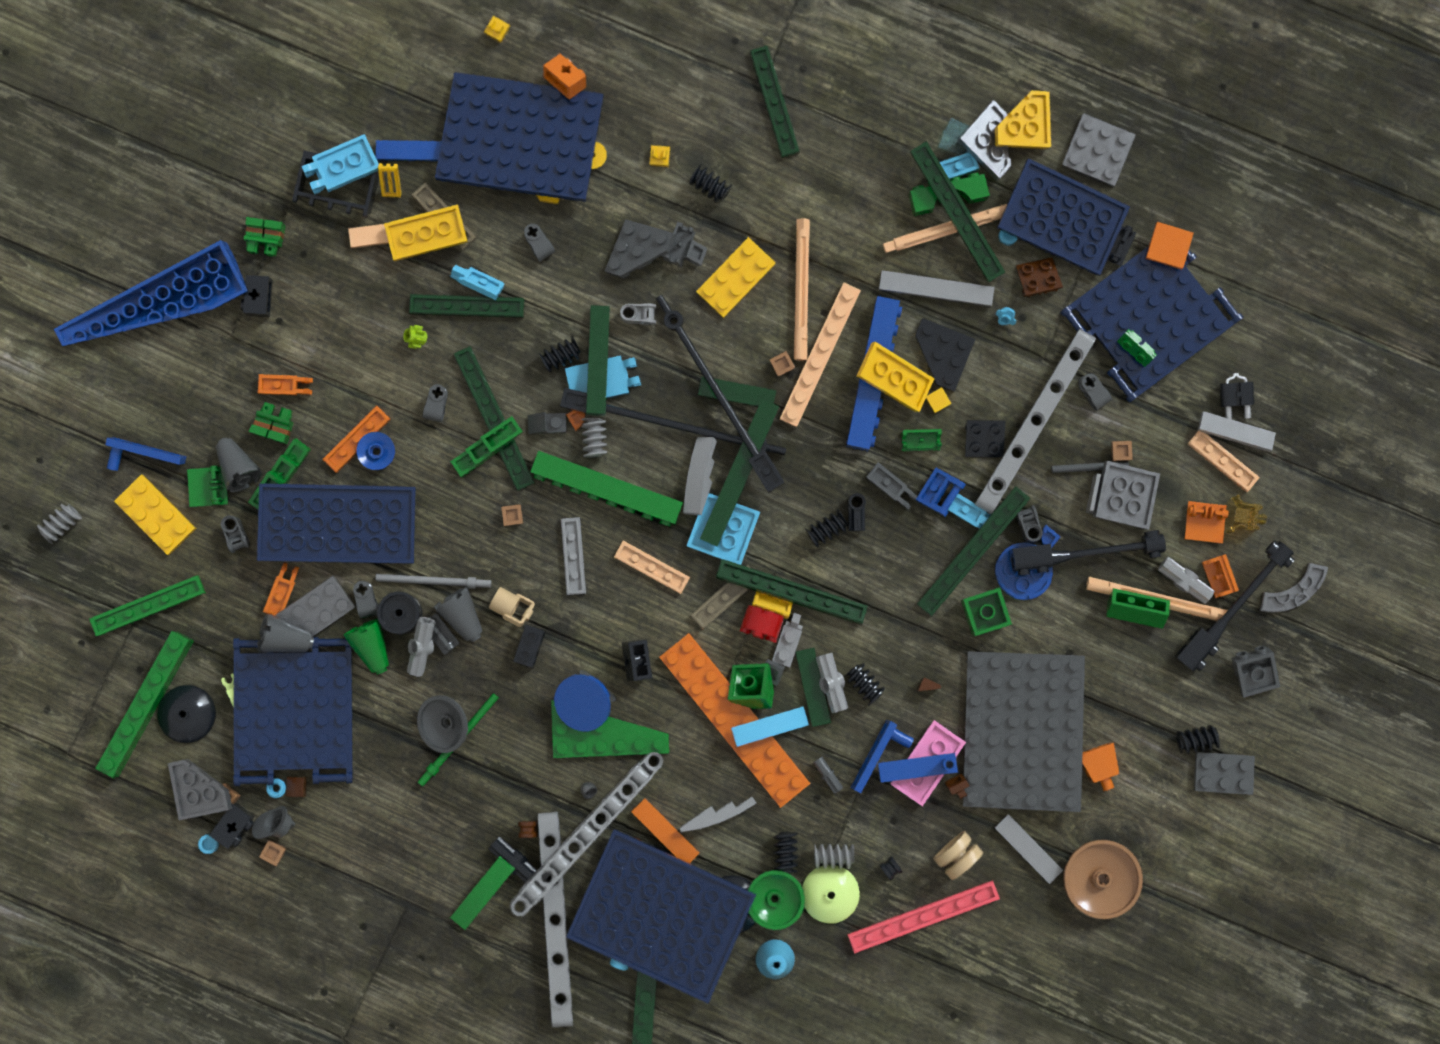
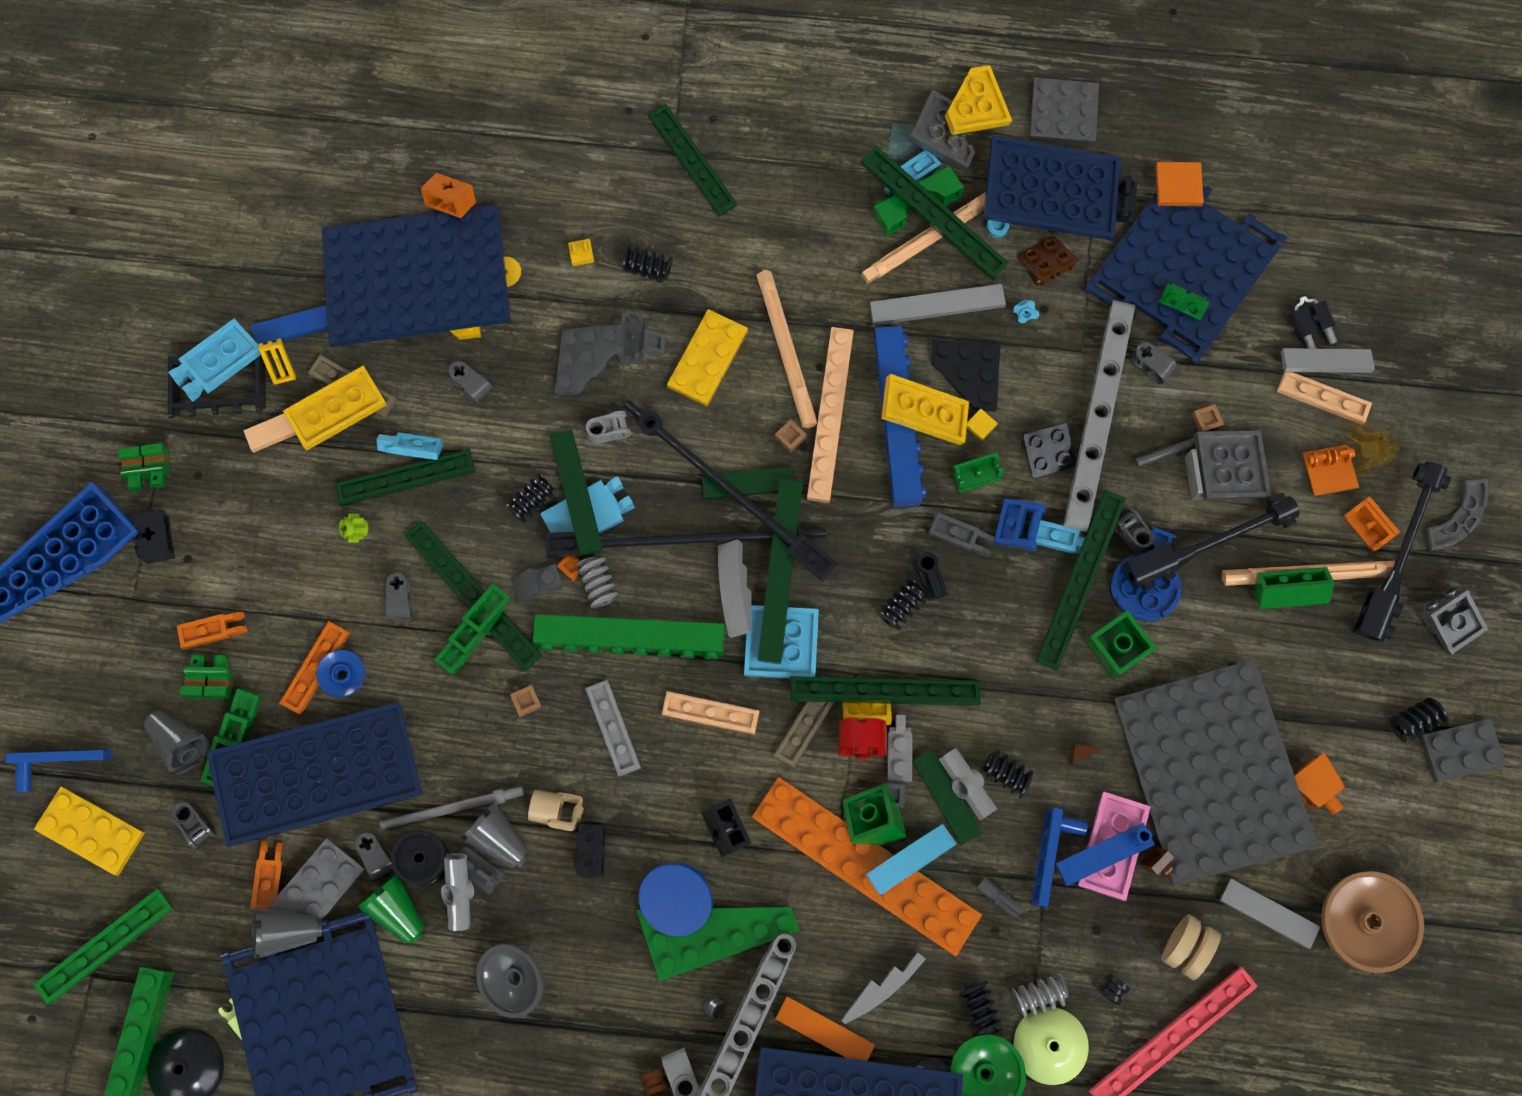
camera: 15 degrees left, 10 degrees down
green hinge [187,466,228,507] -> none
green bar [417,693,499,786] -> none
yellow tile [484,16,510,43] -> none
light grey piece [1158,557,1215,604] -> none

